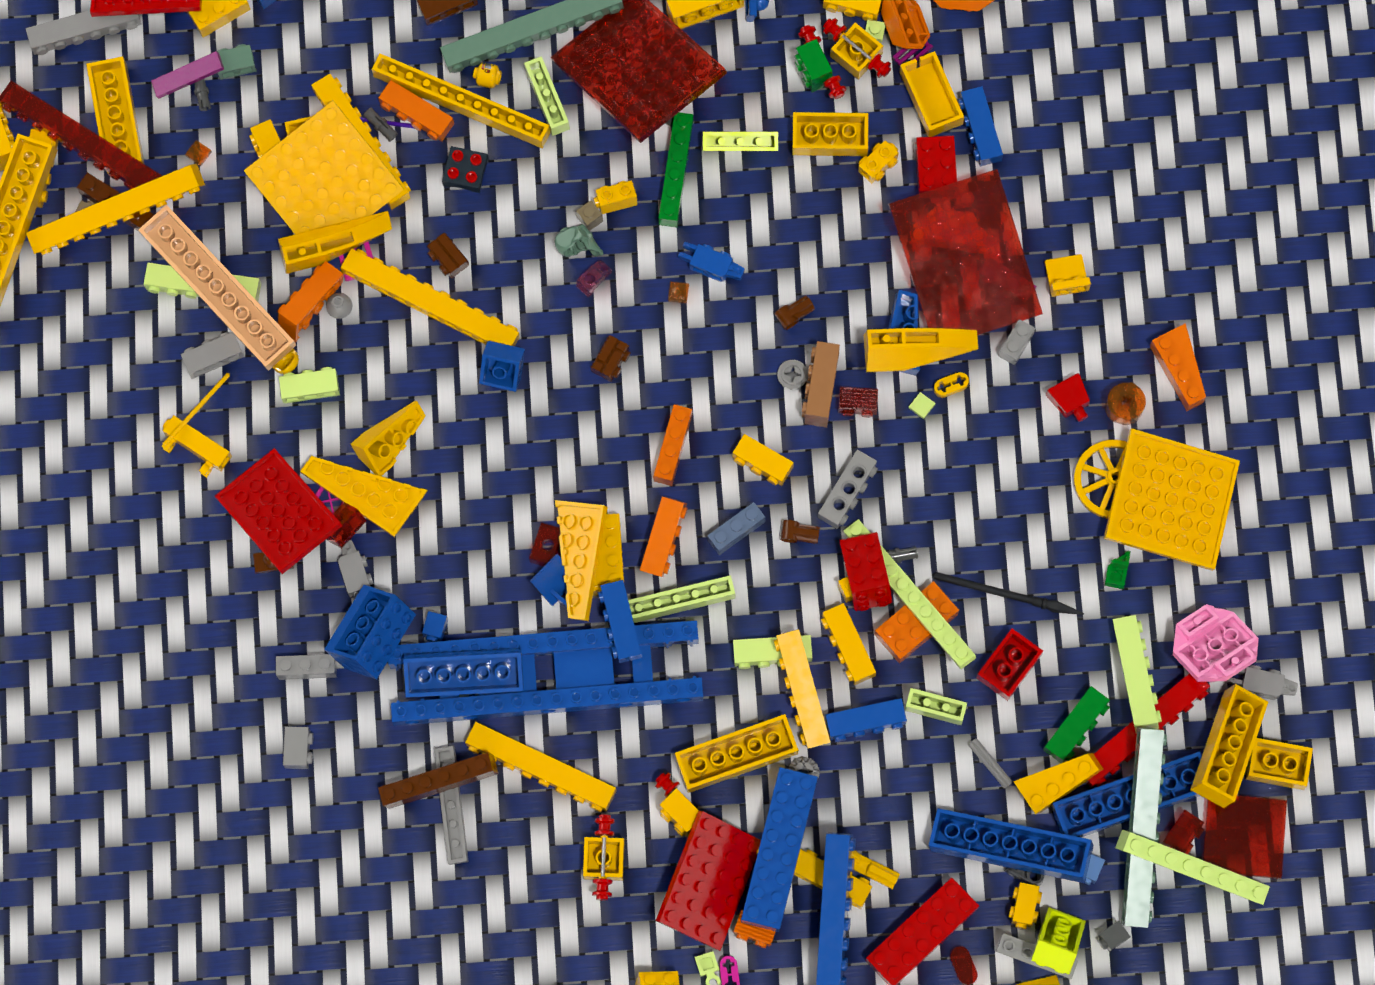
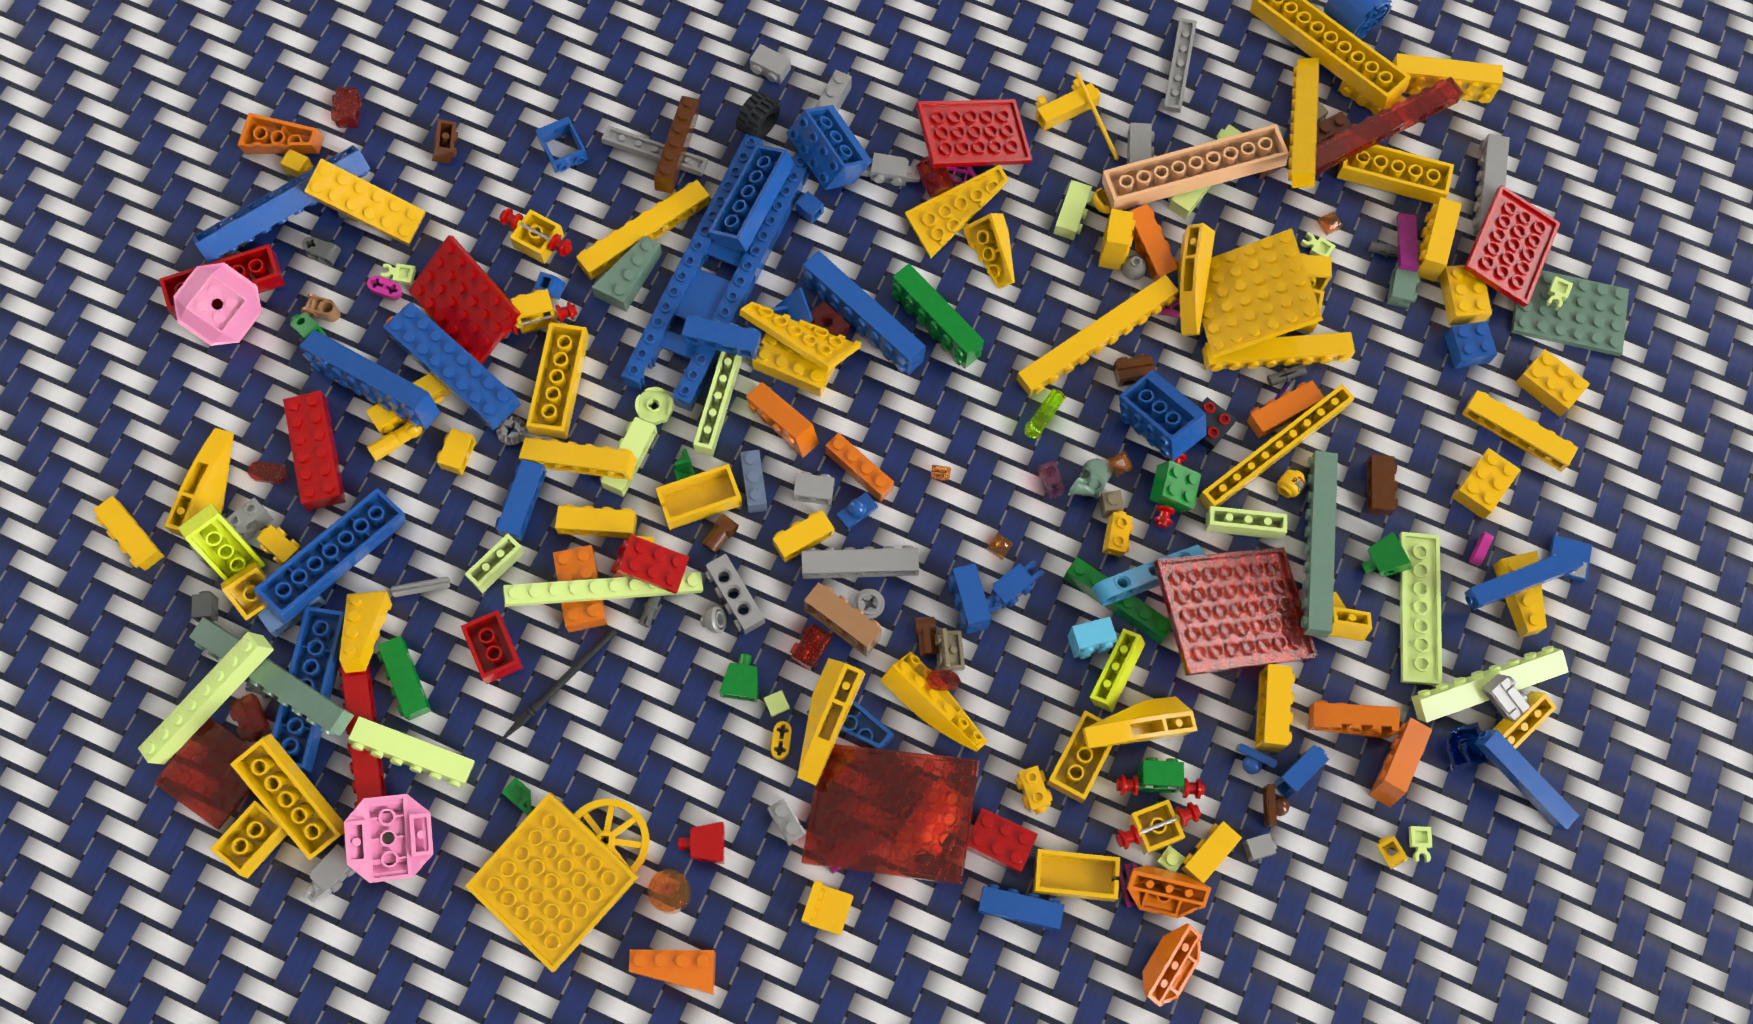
camera: 110 degrees right, 5 degrees down
blue brick [479,341,525,392] -> none
reddish brown brick [591,335,631,382] -> none
none -> yellow brick [221,561,267,620]
none -> yellow brick [436,428,476,475]
none -> blue brick [534,271,566,300]
none -> blue window [535,117,588,173]
none -> sand green wedge [592,236,662,312]
none -> yellowish green plate [635,387,673,425]
none -> yellow piece [655,464,742,530]
none -> green slope [674,448,696,481]
none -> light grey brick [700,606,726,633]
none -> green torso [719,654,758,703]
none -> black tyre [736,91,780,139]
none -> light grey brick [793,472,835,506]
none -> light grey brick [802,545,919,579]
none -> blue brick [803,250,926,376]
none -> blue tile [836,492,878,530]
none -> yellow wedge [880,652,988,752]
none -> green brick [891,263,984,369]
none -> clear red tile [926,670,961,691]
none -> clear orange tile [930,465,951,481]
none -> dark tan bracket [935,628,965,671]
none -> blue brick [948,563,992,634]
none -> clear neon green piece [1025,389,1066,439]
none -> medium azure brick [1067,617,1117,659]
none -> yellow wedge [1082,696,1198,749]
none -> dark azure beam [1092,545,1210,606]
none -> yellow brick [1098,209,1136,270]
none -> clear orange tile [1108,451,1134,477]
none -> blue brick [1119,370,1206,461]
none -> green brick [1150,453,1201,529]
none -> light grey plate [1163,18,1197,113]
none -> yellowish green plate [1300,232,1336,256]
none -> yellow brick [1418,197,1462,282]

